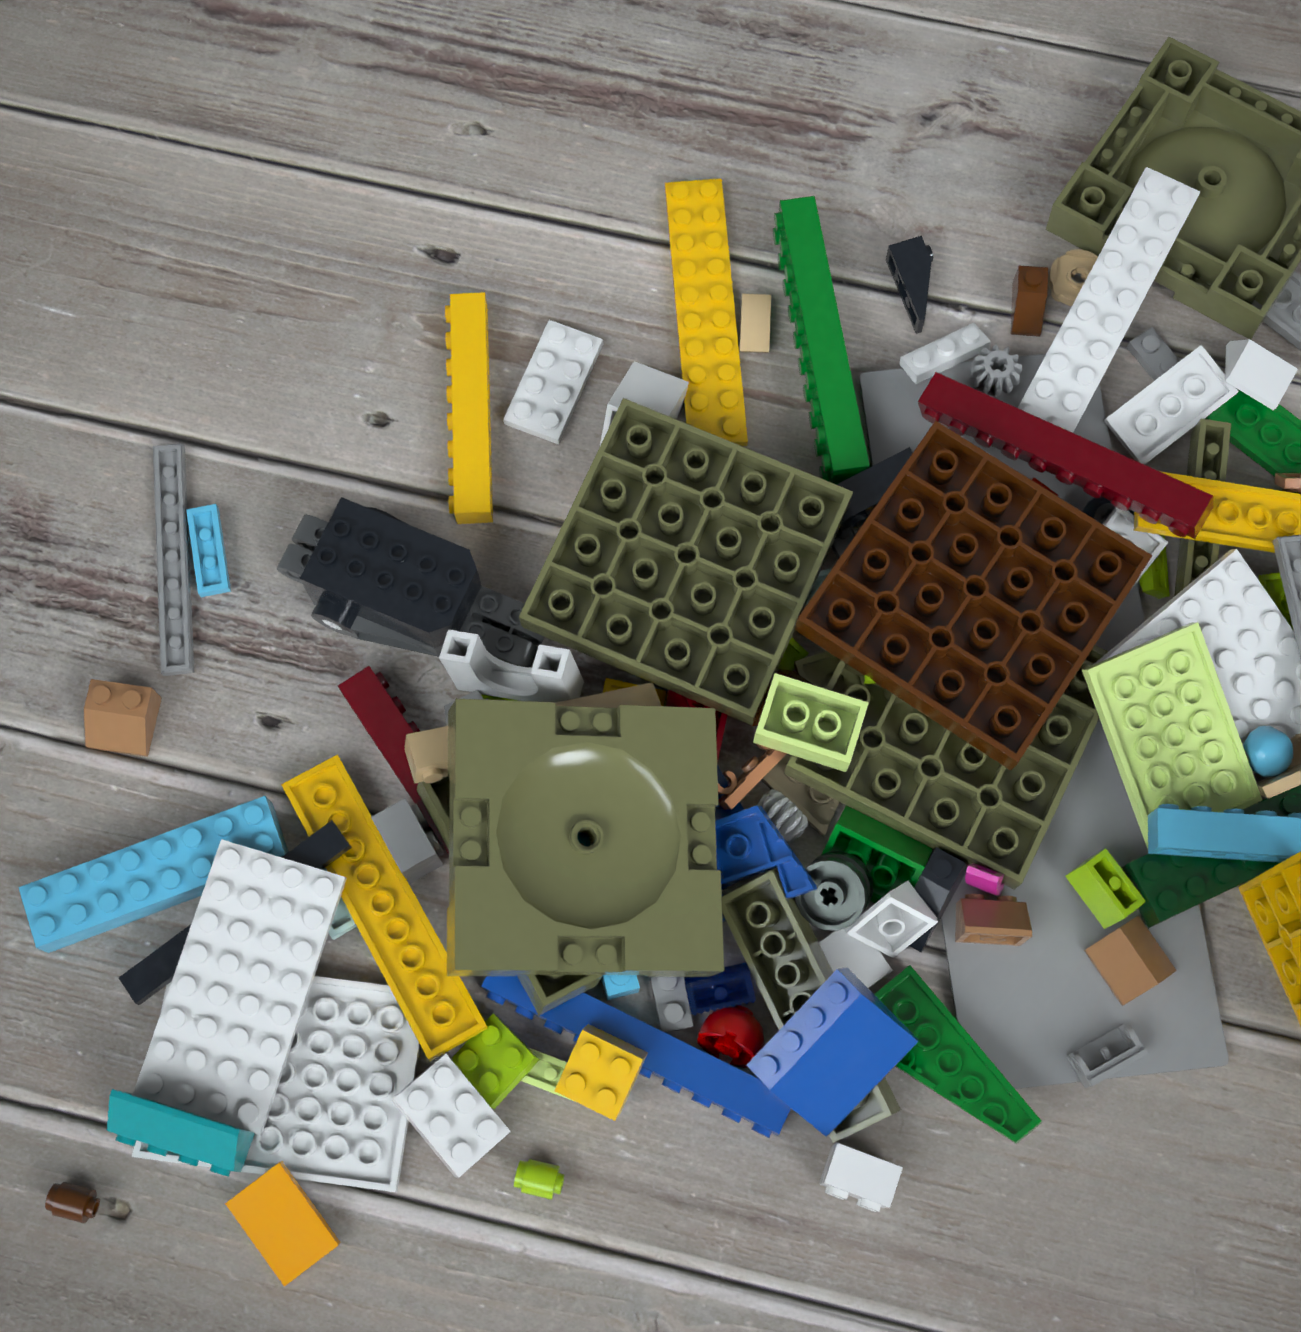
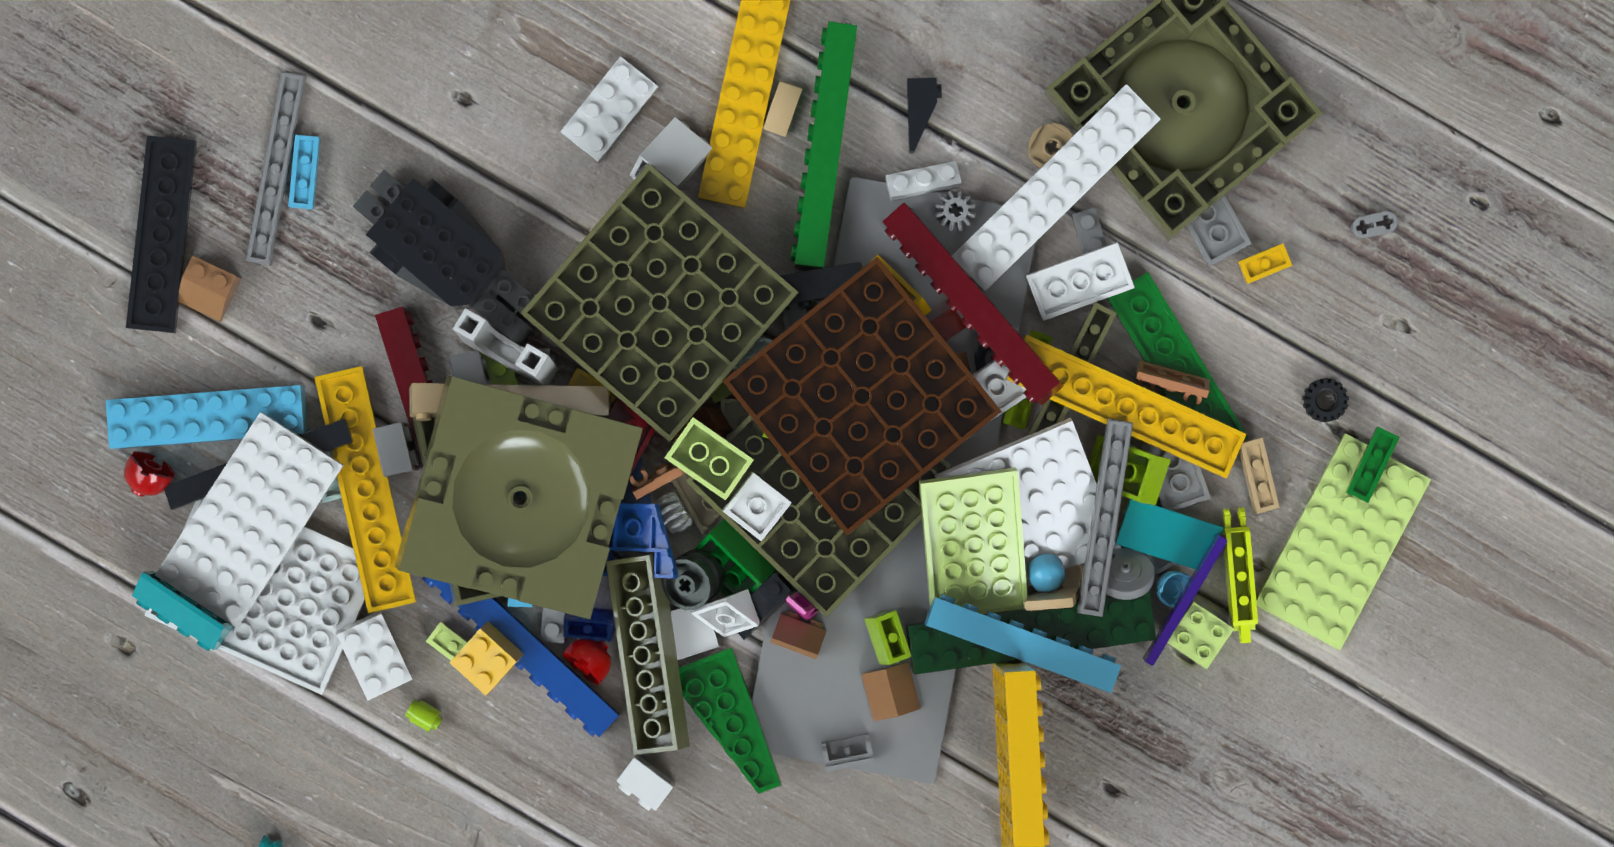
camera: 15 degrees right, 15 degrees up
reddish brown brick [45,1182,100,1224] -> none
light orange tile [225,1160,341,1287] -> none
yellow brick [445,292,493,524] -> none
lime plate [451,1013,540,1109] -> none
blue slope [747,967,919,1137] -> none
reddish brown slope [1011,265,1048,337] -> none
white slope [1225,339,1298,410] -> none
none -> red cylinder [124,451,175,497]
none -> black plate [126,135,197,334]
none -> white plate [722,472,792,541]

